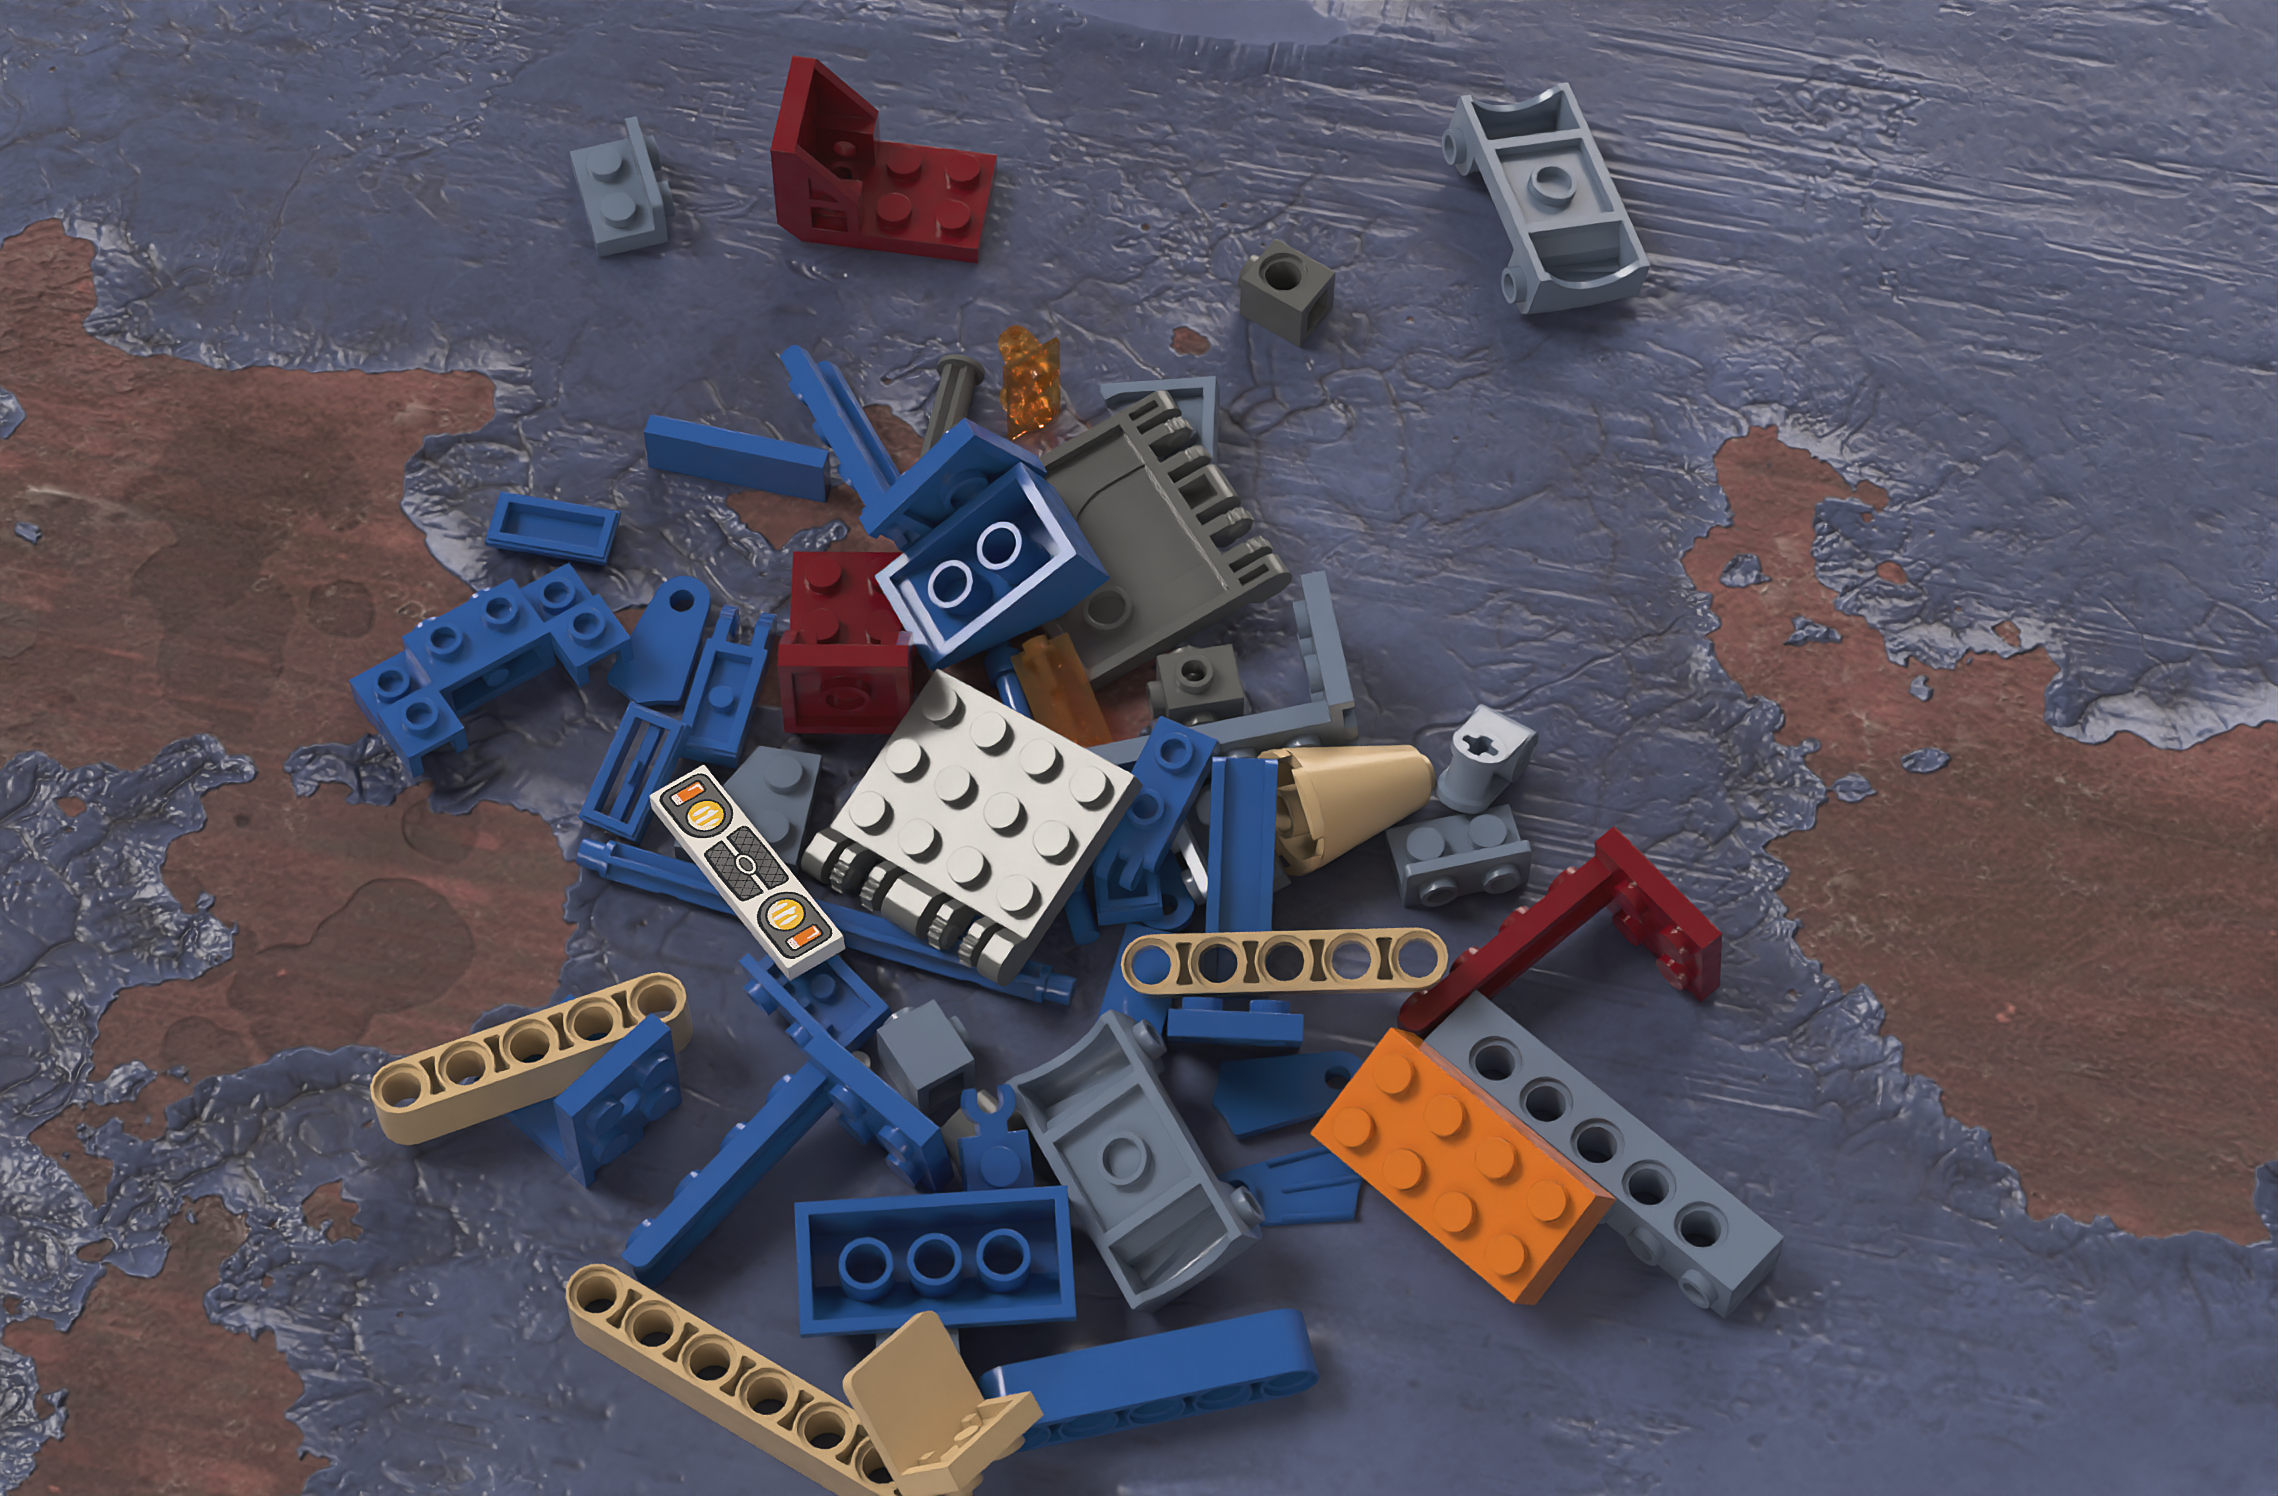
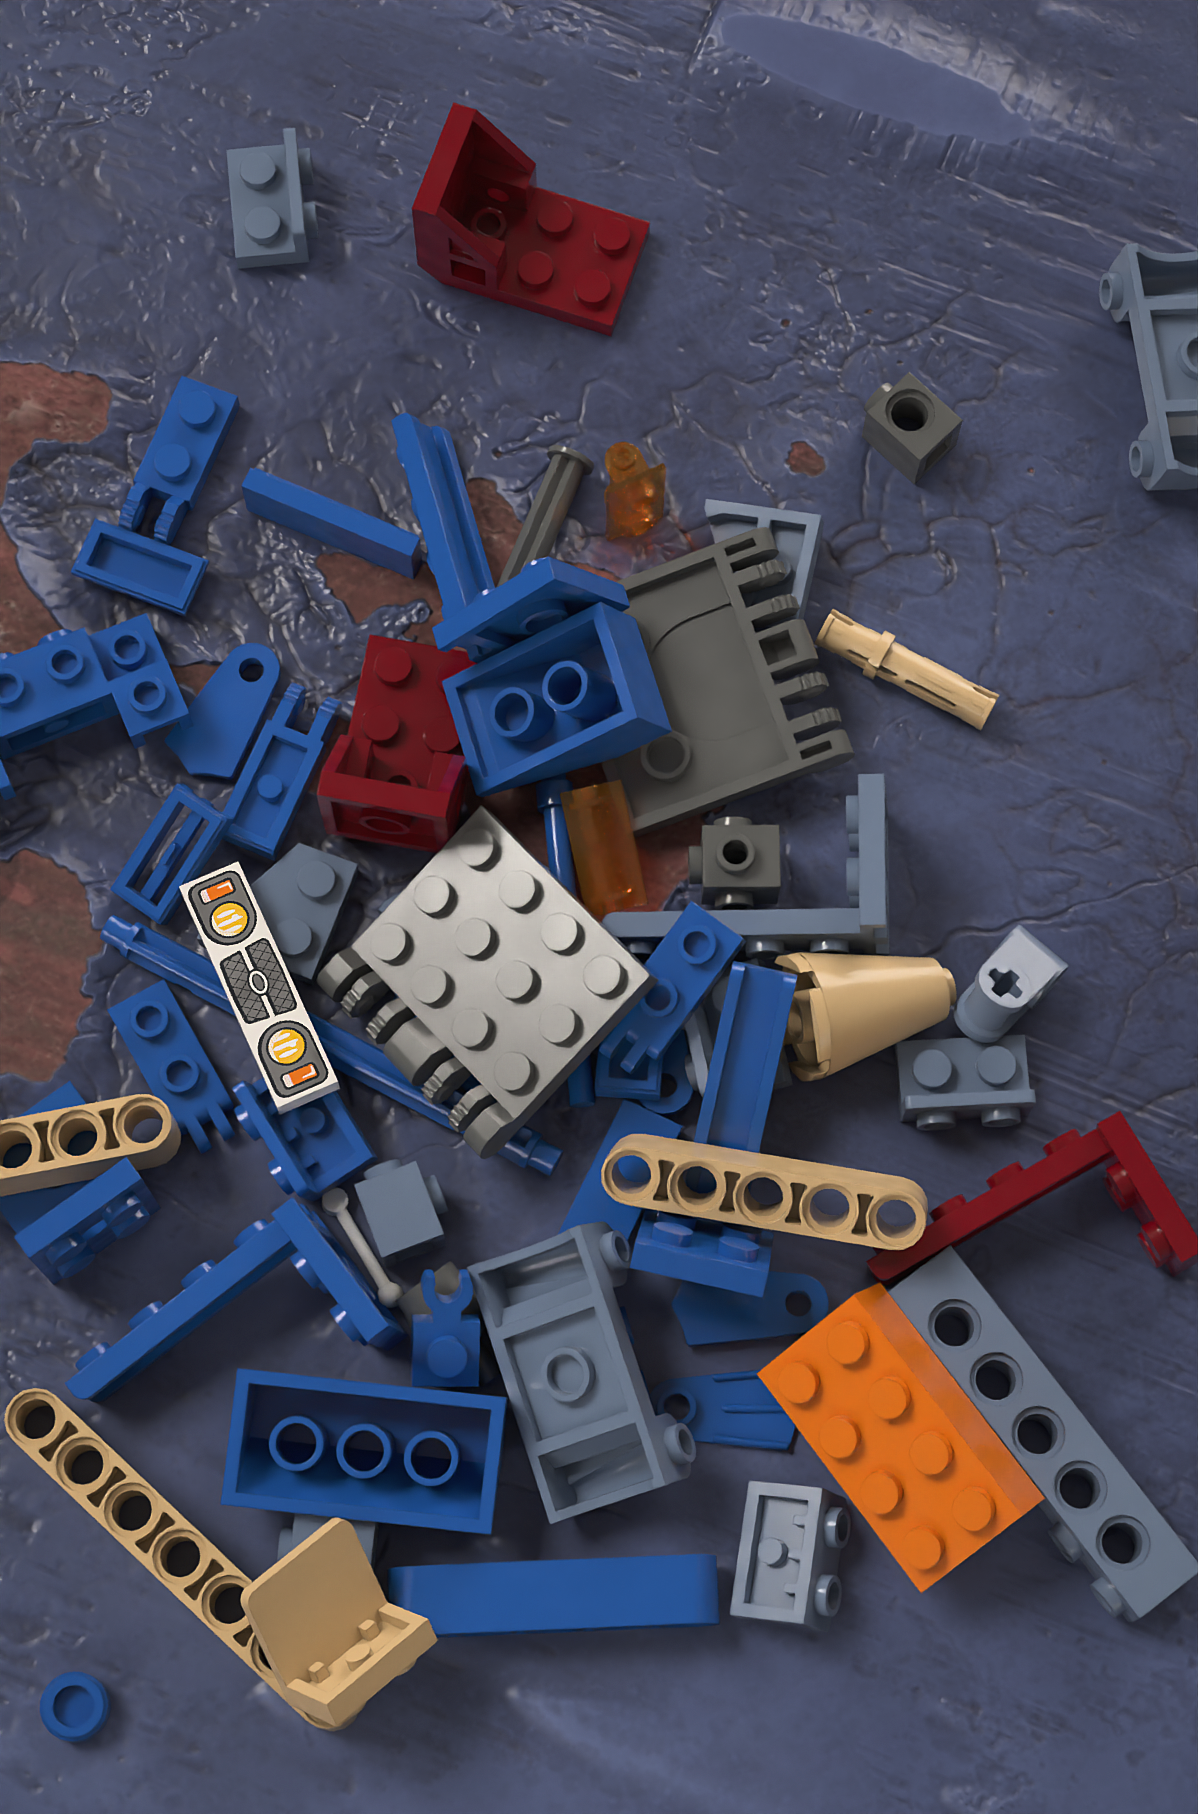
camera: 10 degrees right, 15 degrees up
none -> blue hinge [107,979,236,1154]
none -> blue hinge [118,376,240,545]
none -> sand blue bracket [730,1480,851,1632]
none -> tan pin [815,609,999,731]

